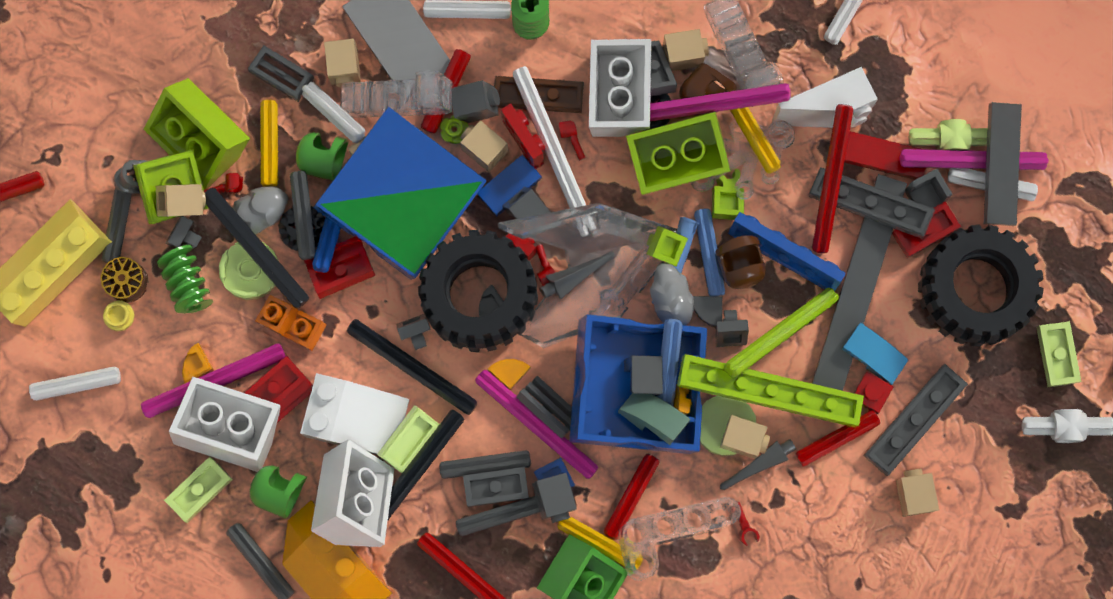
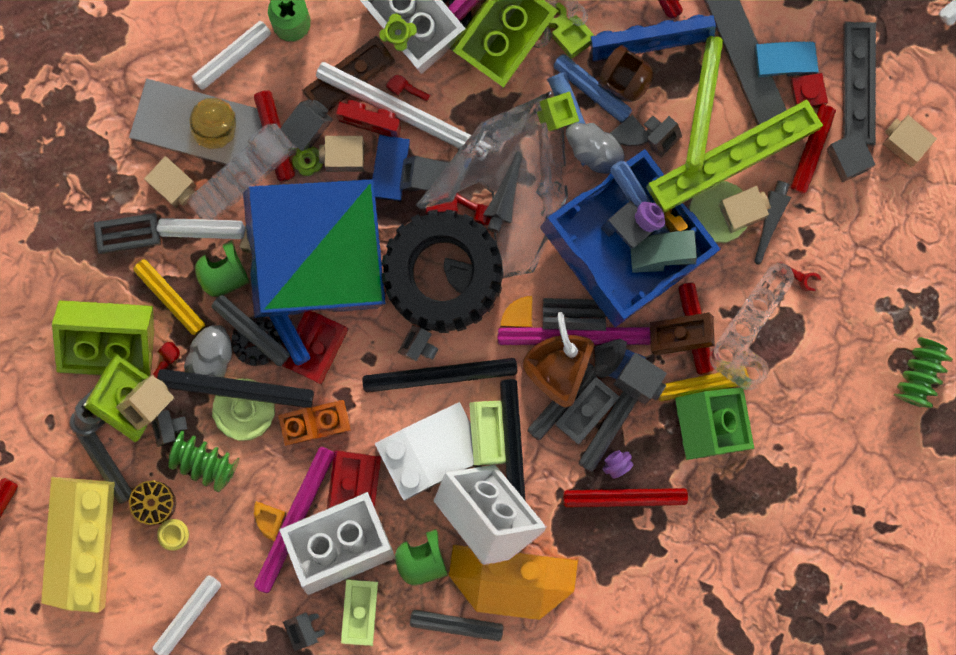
camera: 45 degrees left, 5 degrees up
none -> clear yellow hair [189,98,237,149]
none -> dark grey tile [283,612,325,651]
none -> lime plate [379,13,417,51]
none -> dark orange hat [523,312,594,408]
none -> dark grey tile [594,338,626,378]
none -> medium lavender plate [603,450,633,479]
none -> medium lavender plate [635,201,665,232]
none -> reddish brown plate [650,312,715,356]
none -> dark grey panel [827,132,876,182]

